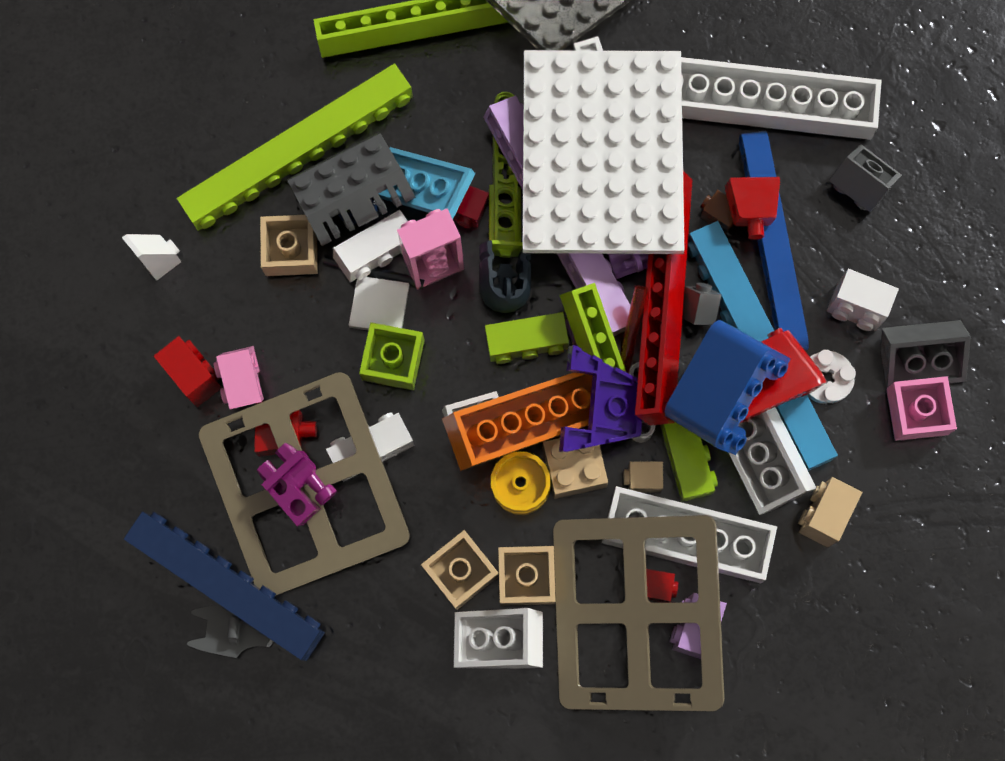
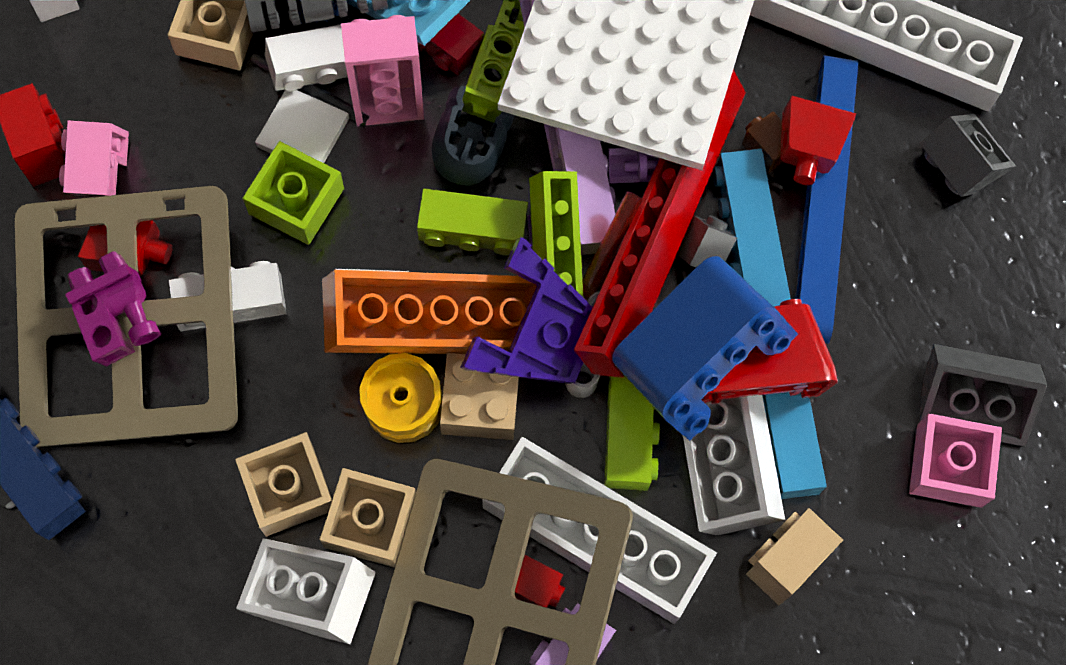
camera: 10 degrees right, 5 degrees down
tan brick [623,462,663,493] -> none
white plate [807,350,856,404] -> none
white brick [827,269,899,331] -> none

